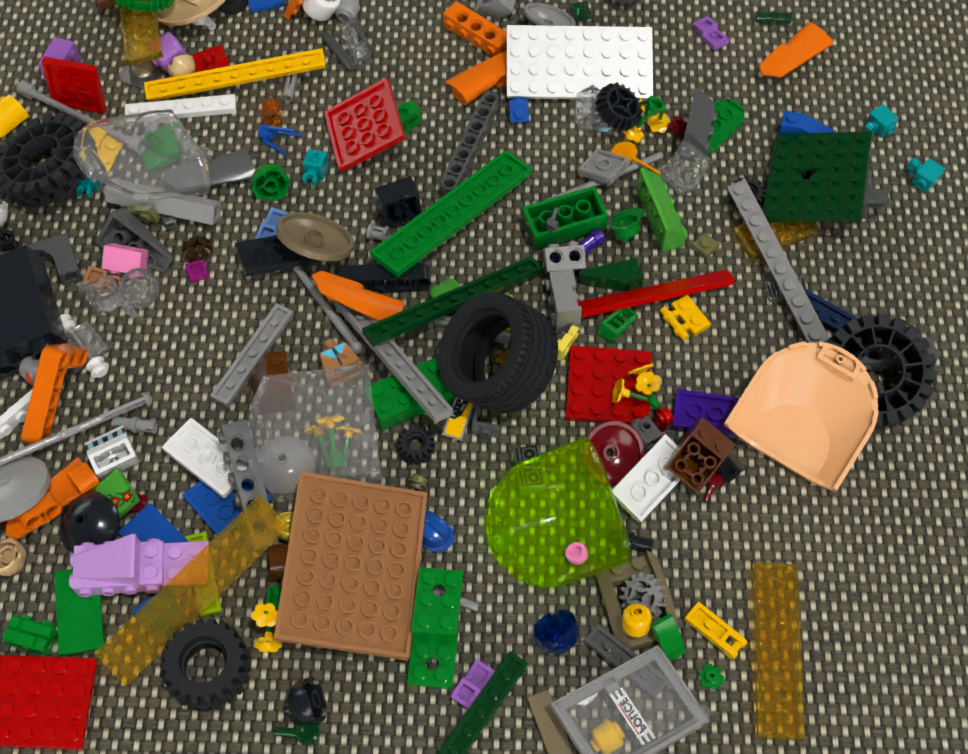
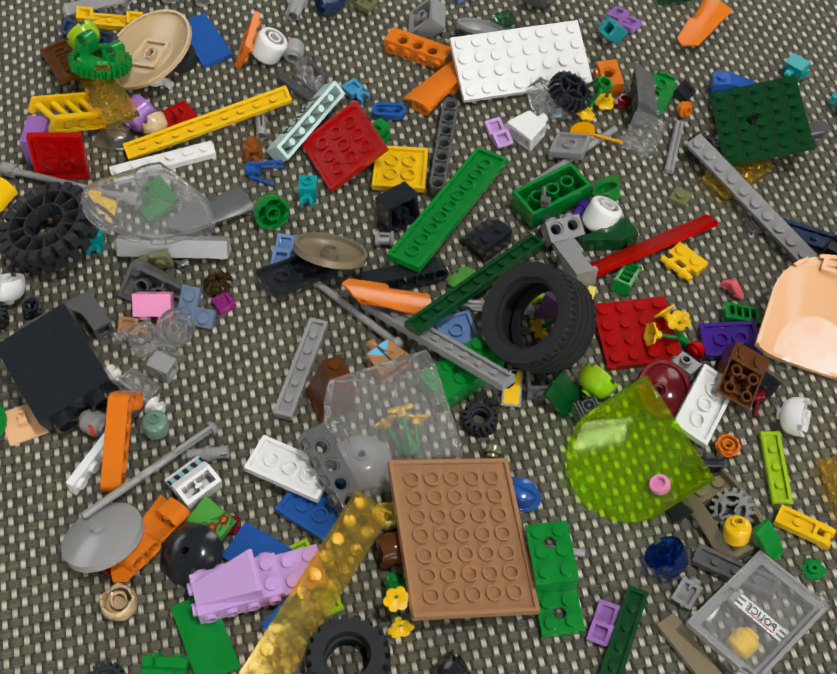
camera: 15 degrees left, 5 degrees down
blue bracket [508,96,529,124] -> none
bright green slope [637,168,688,252] -> none
none -> yellow fence [28,92,113,132]
none -> sand green head [142,410,170,440]
none -> light grey brick [146,350,179,384]
none -> sand blue plate [175,284,217,329]
none -> light aqua brick [266,81,346,161]
none -> dark azure plate [341,78,370,105]
none -> blue plate [372,102,406,120]
none -> yellow plate [372,146,428,193]
none -> medium blue plate [434,310,478,345]
none -> black slope [460,219,512,263]
none -> lavender slope [483,117,514,149]
none -> white torso [507,111,548,152]
none -> dark green piece [543,370,582,418]
none -> lime cylinder [578,361,618,399]
none -> white head [582,196,622,232]
none -> orange brick [593,59,624,96]
none -> teal brick [597,14,628,44]
none -> light grey axle [664,120,684,175]
none -> black tile [665,502,694,524]
none -> light grey bracket [671,575,703,610]
none -> black tile [673,80,696,101]
none -> orange plate [676,101,692,118]
none -> orange plate [715,434,741,458]
none -> coral tile [720,279,744,298]
none -> green slope [722,302,762,326]
none -> lime tile [759,431,794,507]
none -> white cylinder [776,397,811,437]

